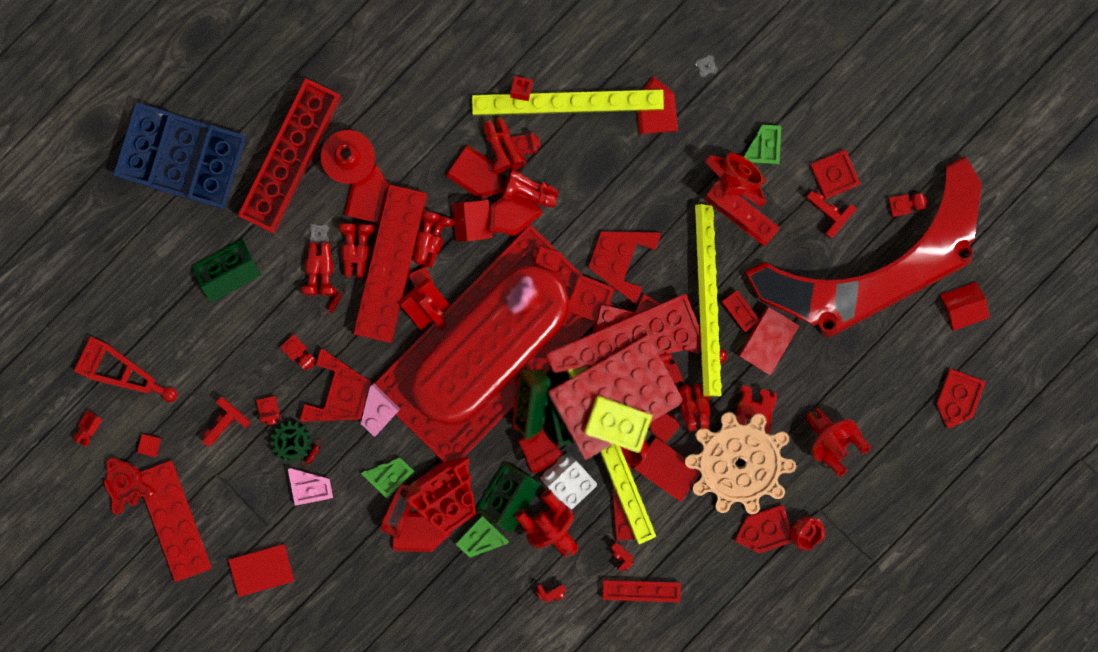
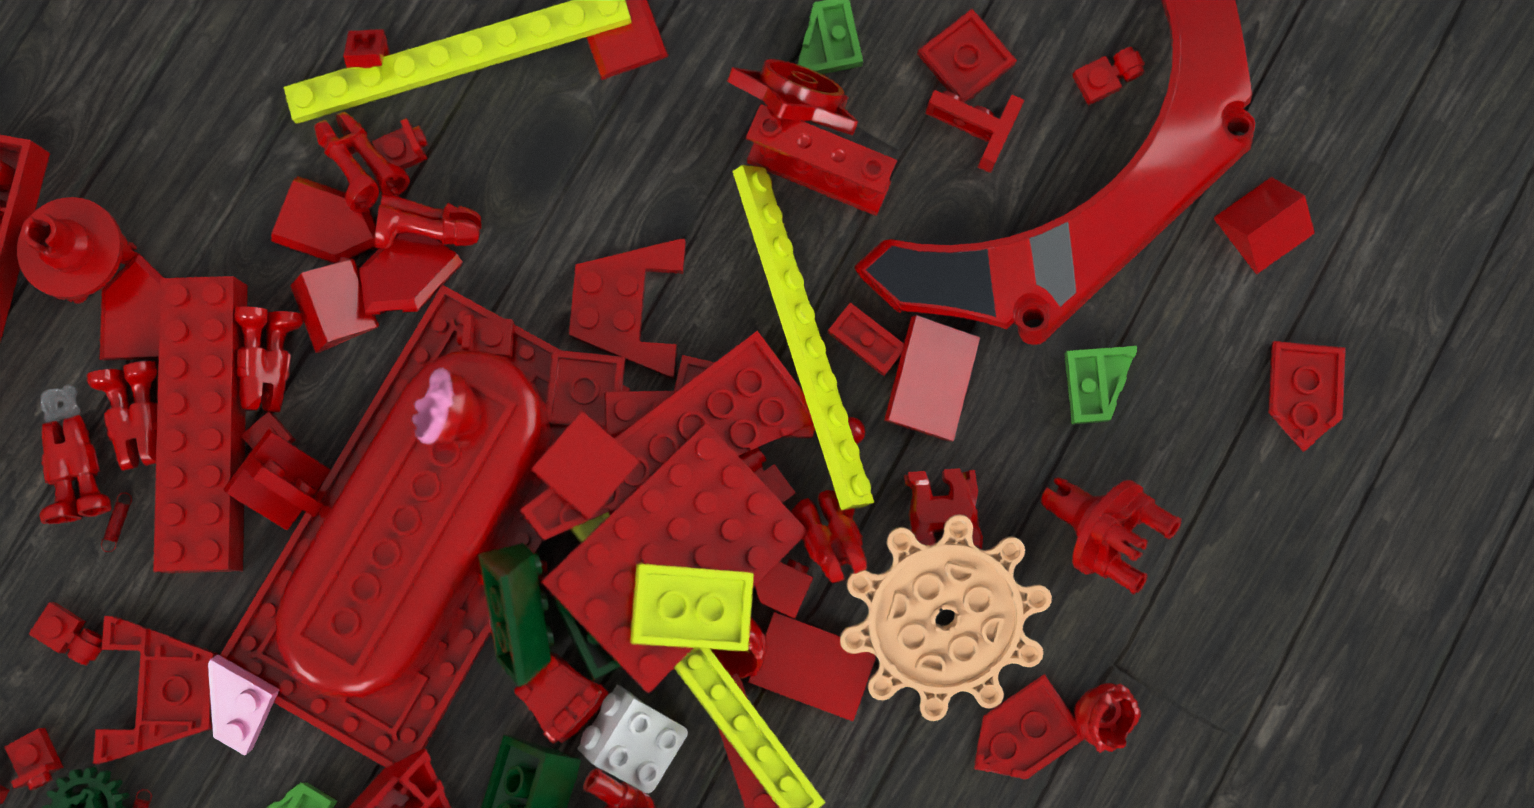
camera: 15 degrees left, 5 degrees down
none -> red tile [530,411,640,520]
none -> bright green wing [1065,346,1137,425]

